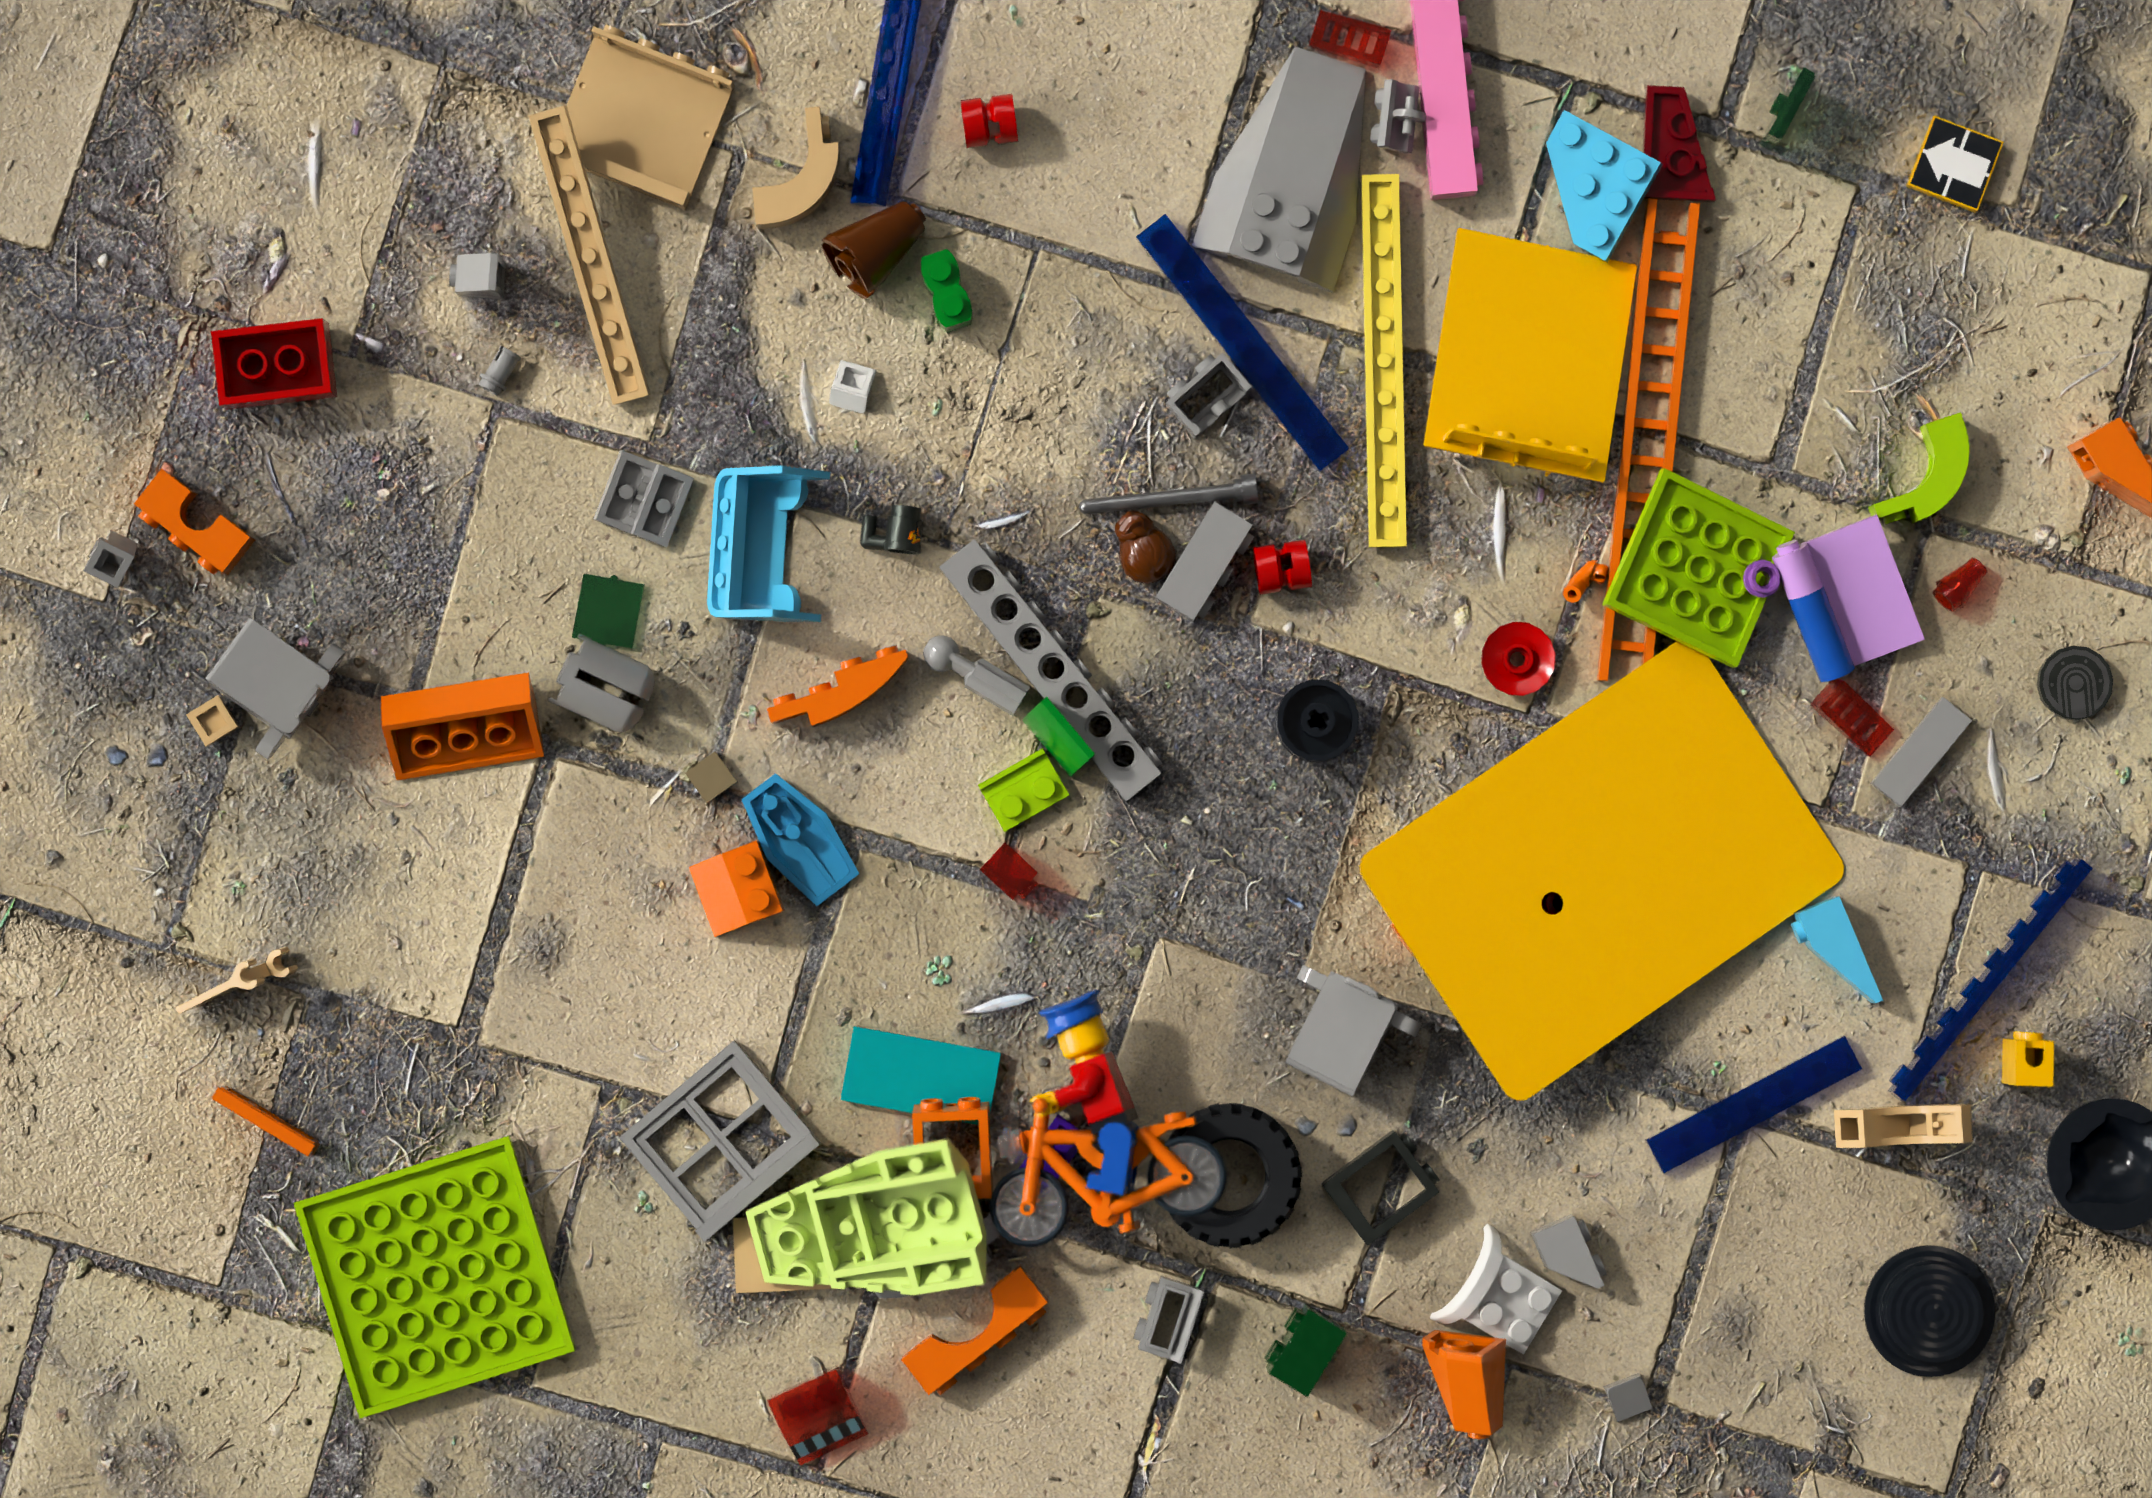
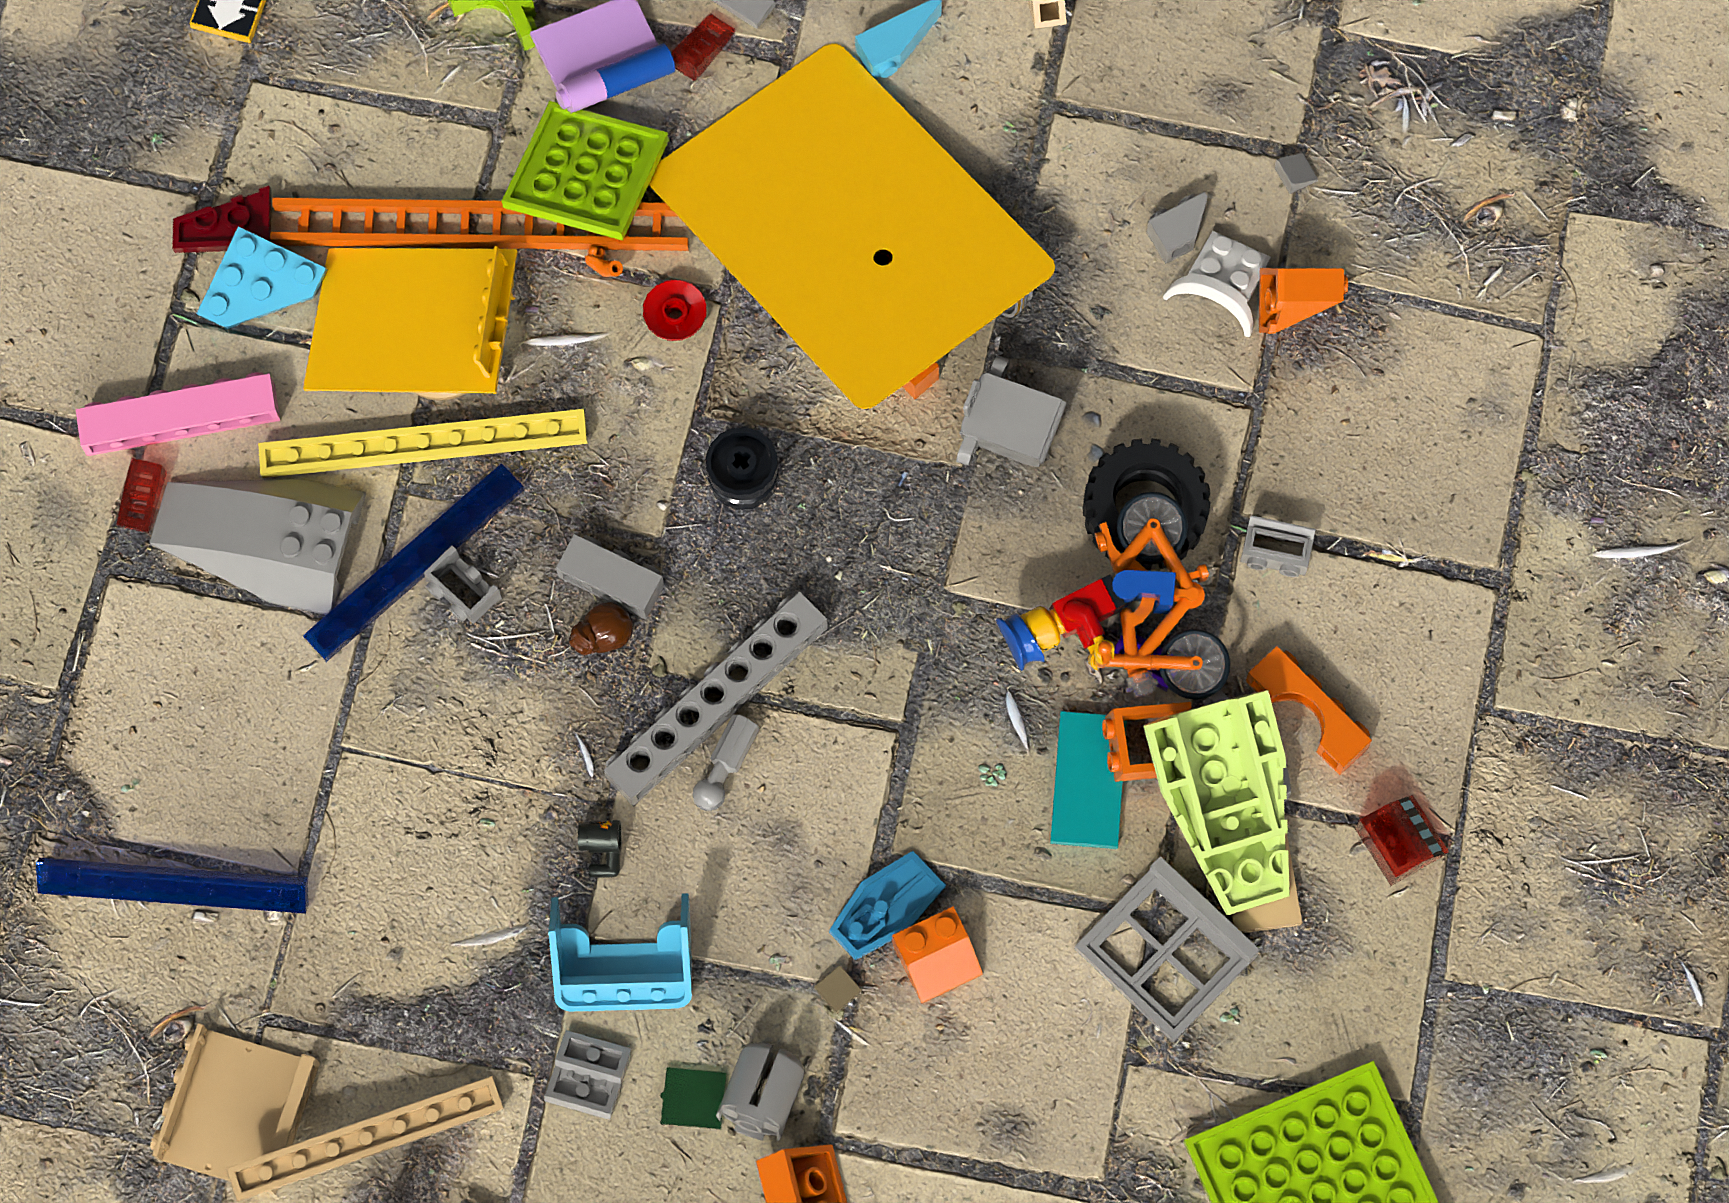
camera: 90 degrees left, 15 degrees down
tan arch [752,106,840,230] -> none
orange slope [767,645,909,727] -> none
reddish brown cone [821,201,926,299] -> none
white slope [829,360,876,413] -> none
green brick [921,249,973,333] -> none
red wheel [960,94,1018,149] -> none
lime plate [978,748,1069,832] -> none
clear red brick [980,842,1039,900] -> none
green slope [1022,697,1095,777] -> none
flat silver piece [1079,473,1258,514] -> none
red wheel [1253,540,1312,595] -> none
dark green brick [1264,1303,1347,1398] -> none
pearl dark grey window [1321,1130,1440,1246] -> none
light grey hips [1370,79,1426,153] -> none
clear blue plate [1645,1036,1862,1173] -> none
medium lavender plate [1743,560,1781,598] -> none
clear green plate [1759,67,1816,150] -> none

